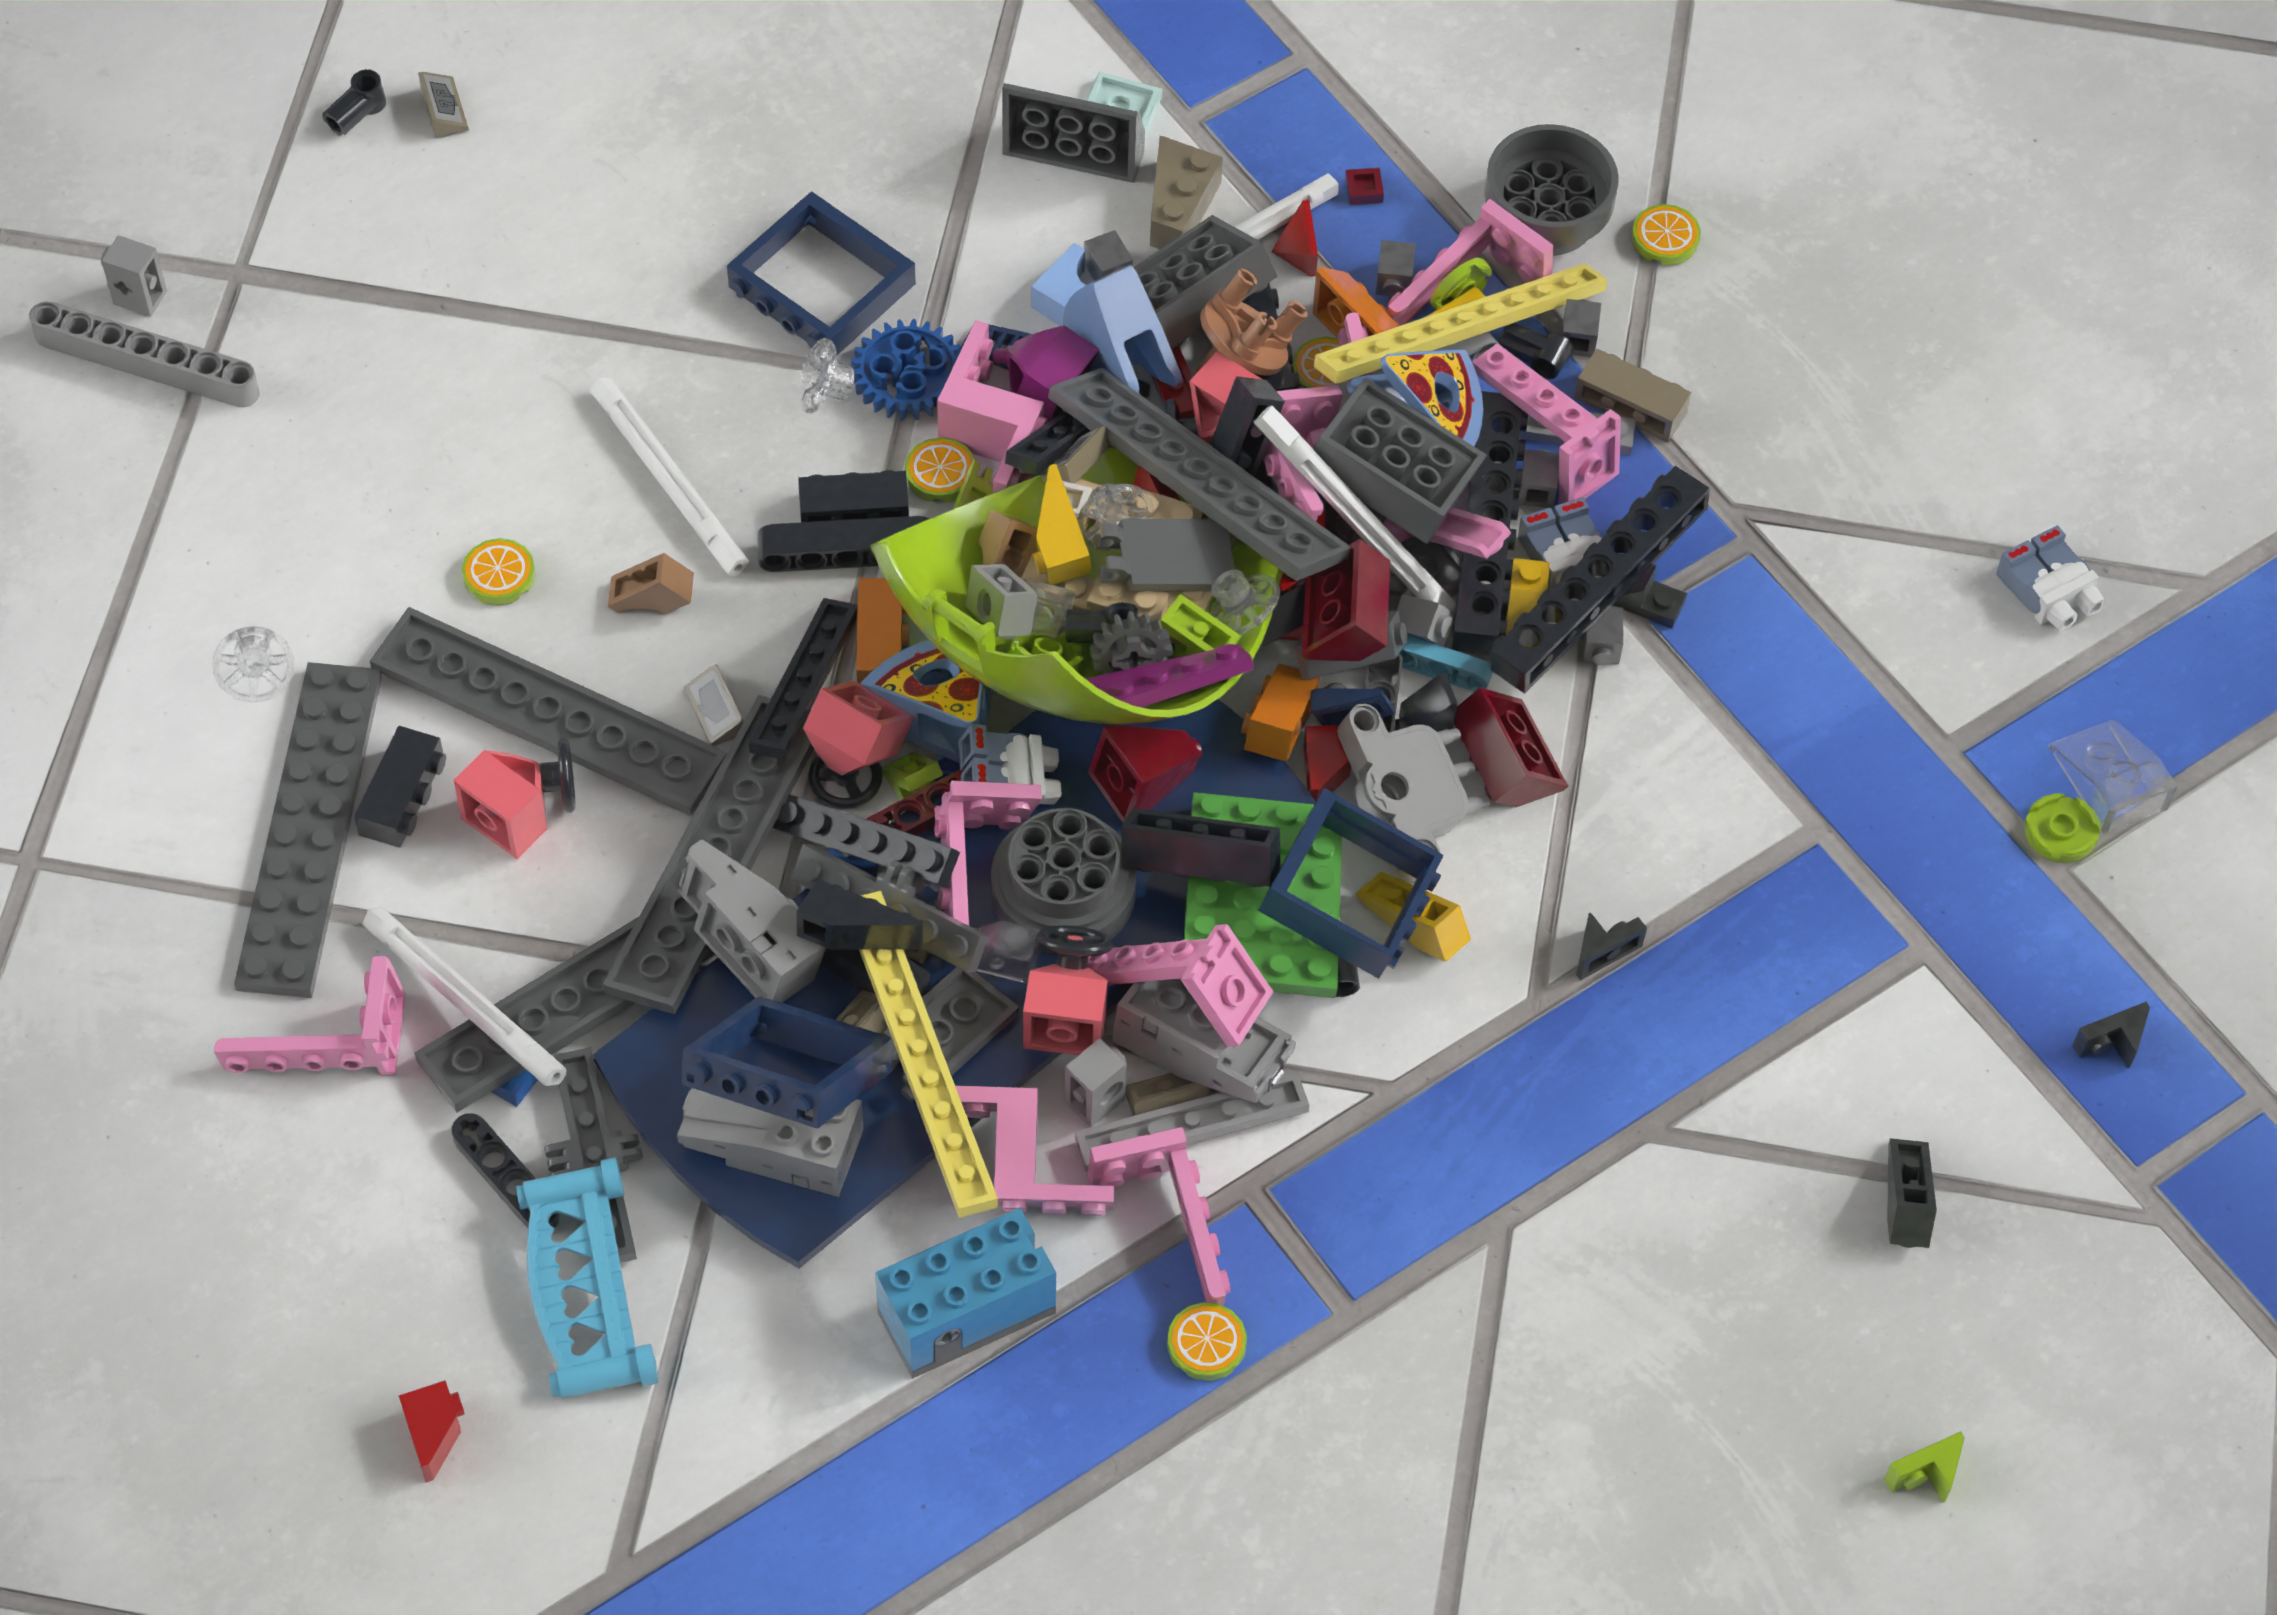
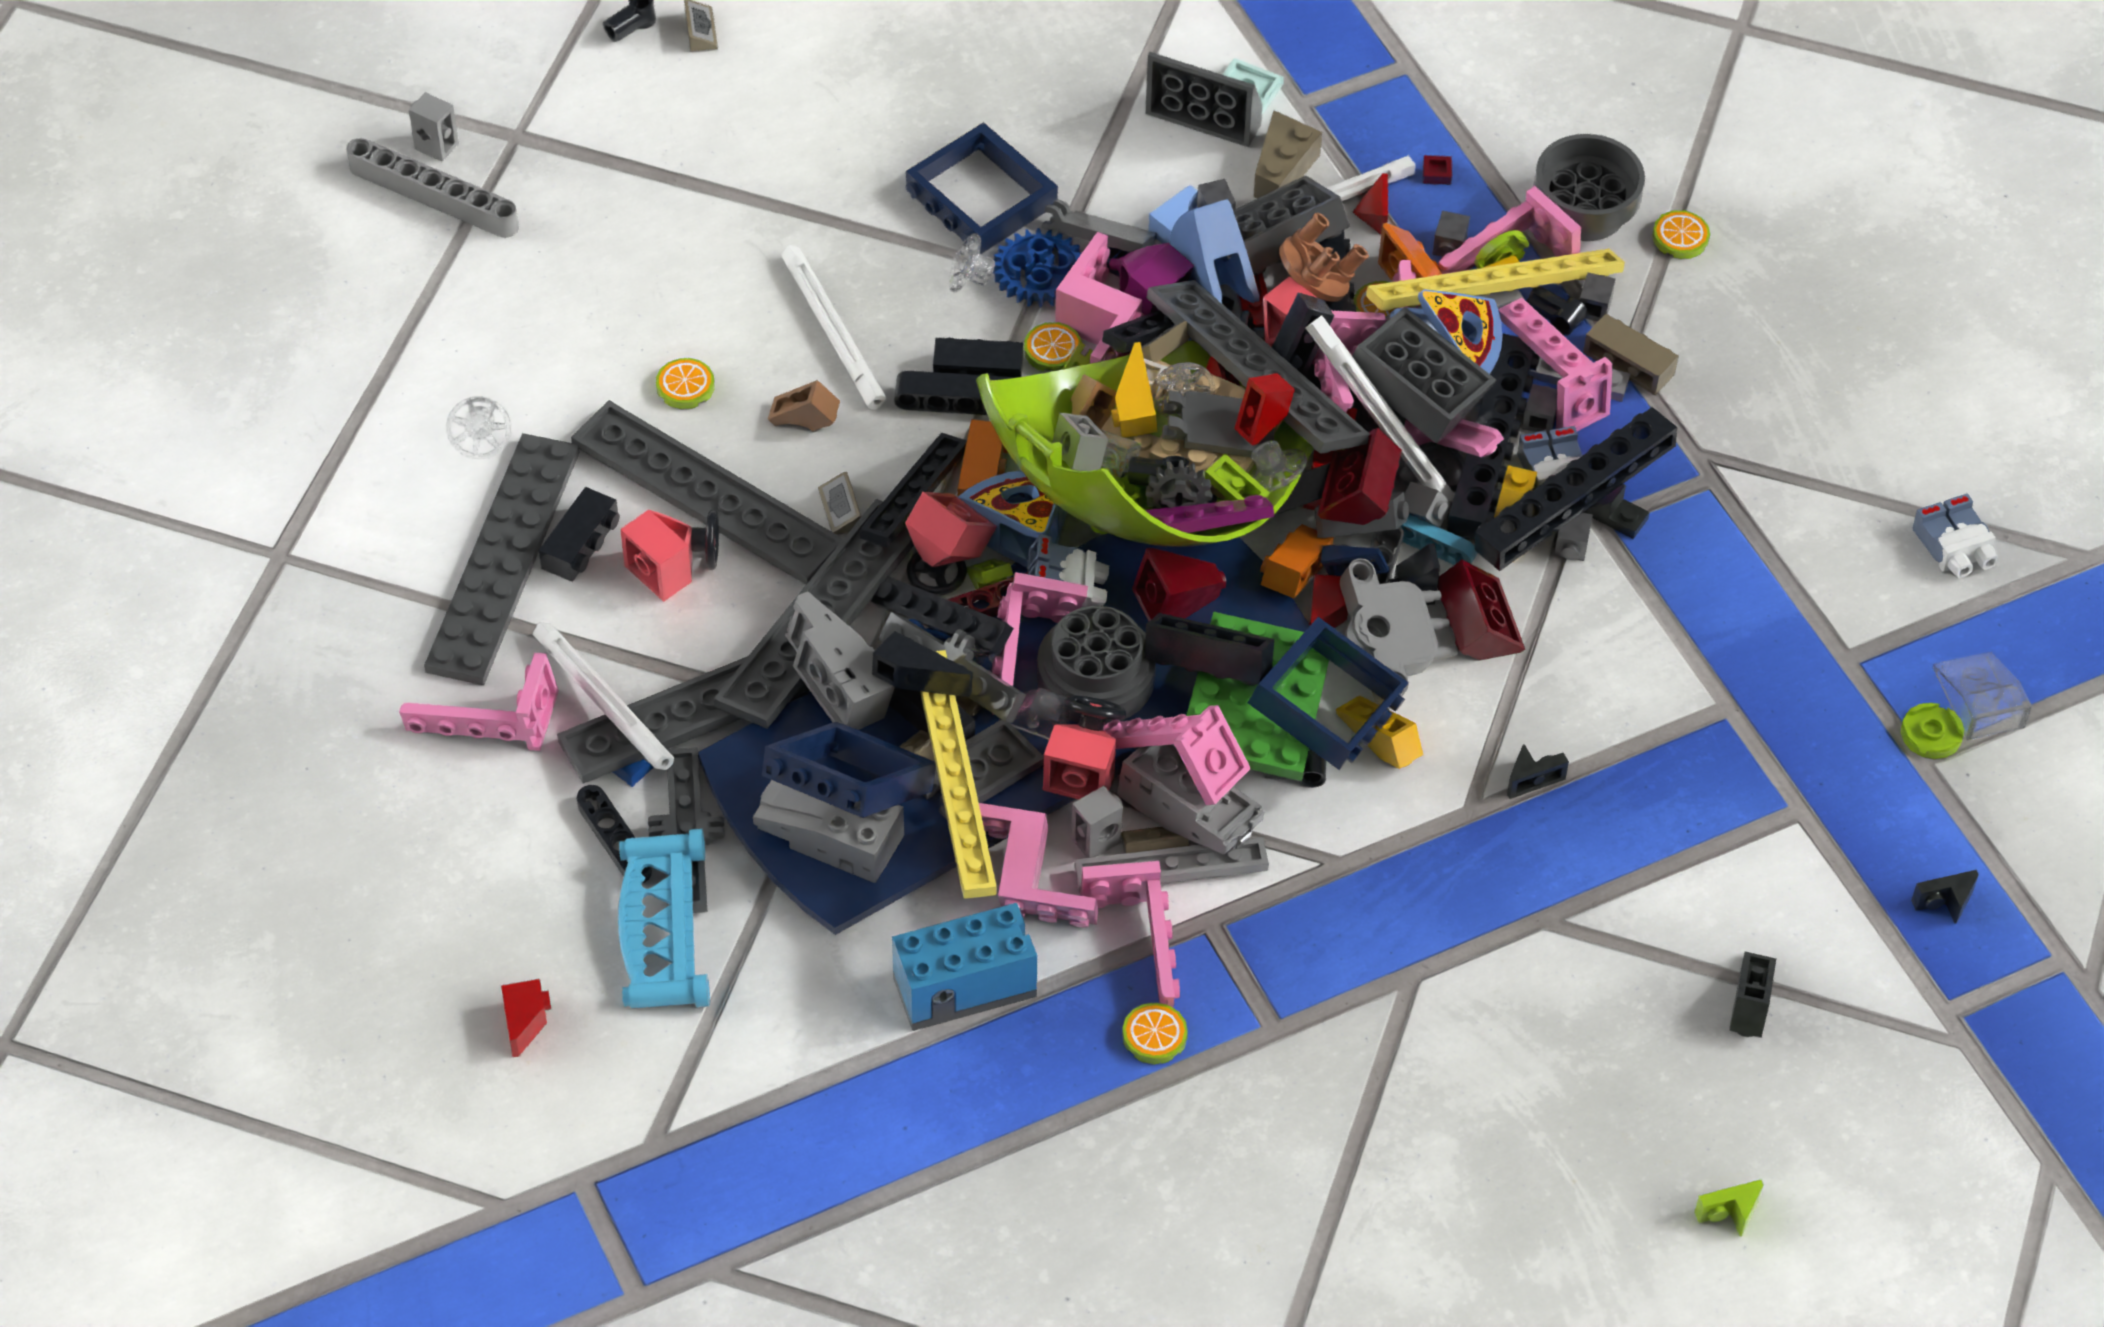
camera: 10 degrees right, 5 degrees down
none -> dark grey tile [1041,199,1157,252]
none -> red slope [1234,373,1295,445]

